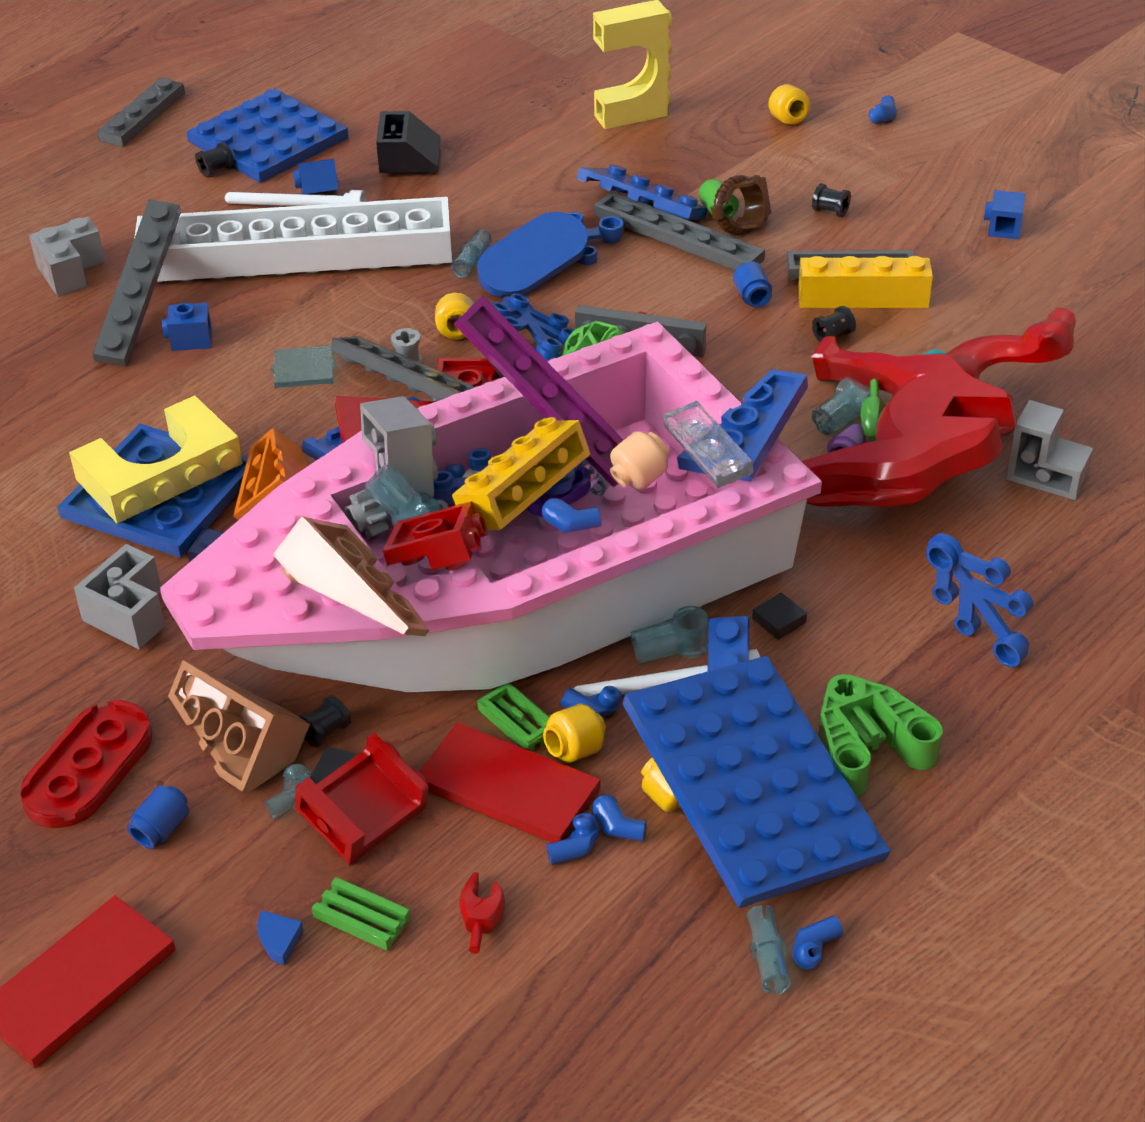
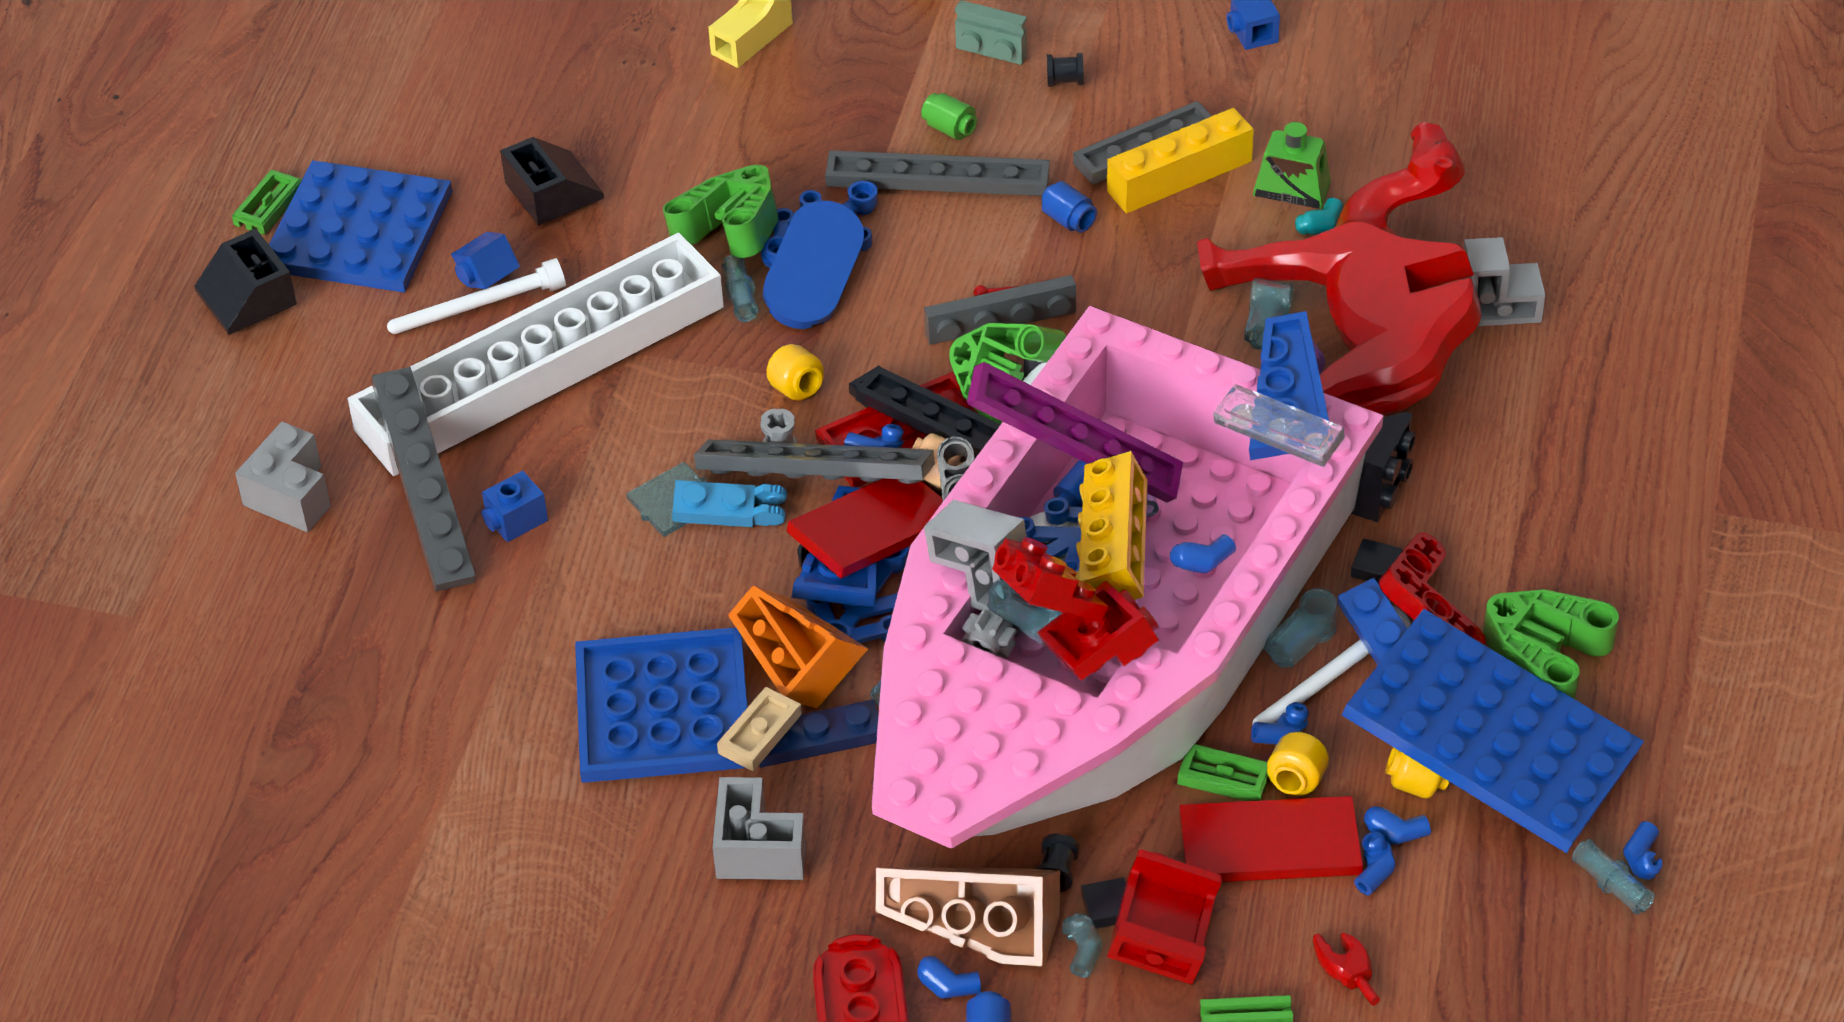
camera: 30 degrees left, 5 degrees up
light yellow arch [69,395,243,524] -> none
dark grey plate [97,78,185,147] -> none
black bush [195,142,234,177] -> none
wedge [273,516,430,636] -> none
blue plant [492,293,574,361] -> none
blue wing [576,164,707,220] -> none
light nougat head [610,431,669,490] -> none
reddish brown piece [711,175,771,235] -> none
black bush [812,306,856,342] -> none
bright green hand [861,379,885,442] -> none
blue plant [926,533,1033,667] -> none
none -> black slope [194,229,297,335]
none -> bright green tile [232,169,302,235]
none -> bright green connector [663,165,779,258]
none -> dark azure hinge [672,480,787,527]
none -> tan plate [717,687,802,771]
none -> blue arm [844,424,904,448]
none -> blue arm [917,956,981,999]
none -> sand green plate [955,0,1027,65]
none -> red plate [992,537,1108,622]
none -> bright green torso [1253,122,1331,209]
none -> black slope [1351,412,1416,523]
none -> red beam [1379,532,1486,645]

